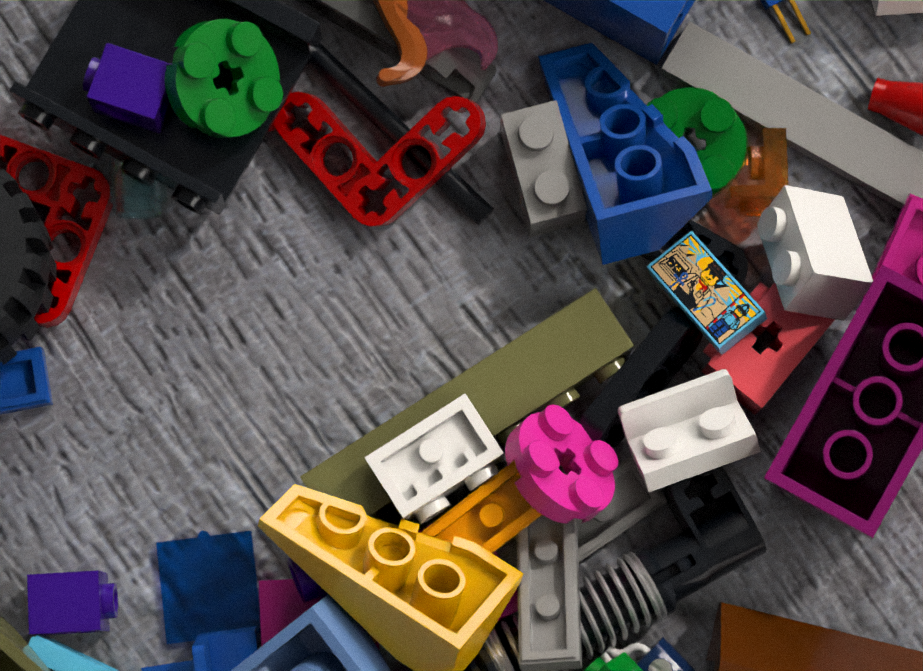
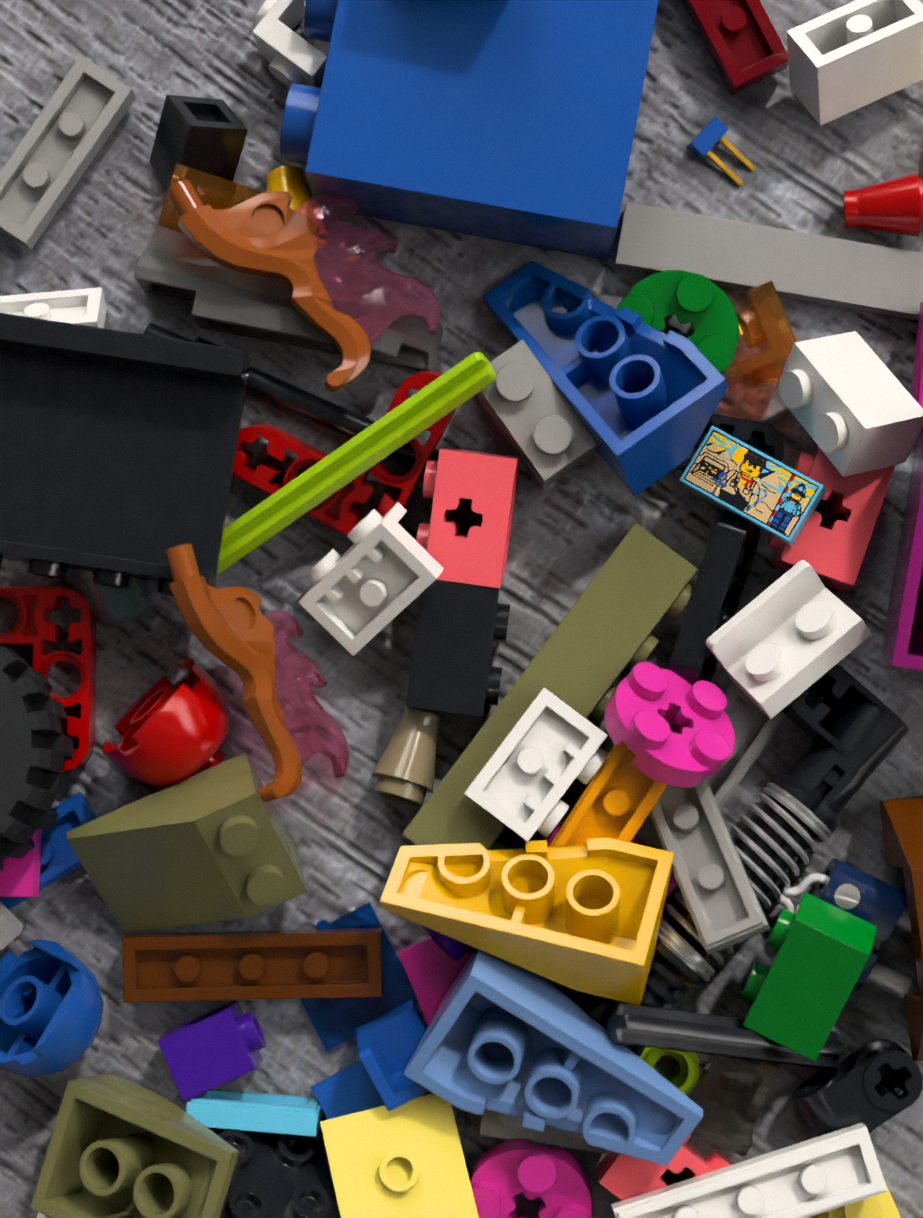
camera: 15 degrees left, 5 degrees up
dark purple brick [83,43,172,134] -> none
green plate [165,19,283,138] -> none
none -> olive slope [66,752,307,933]
none -> red cylinder [102,659,230,787]
none -> reddish brown plate [122,928,383,1003]
none -> dark orange piece [166,544,349,802]
none -> lime axle [217,352,497,575]
none -> white bracket [298,502,444,656]
none -> dark tan cone [372,707,441,806]
none -> black brick [406,580,510,717]
none -> coral brick [416,447,520,588]

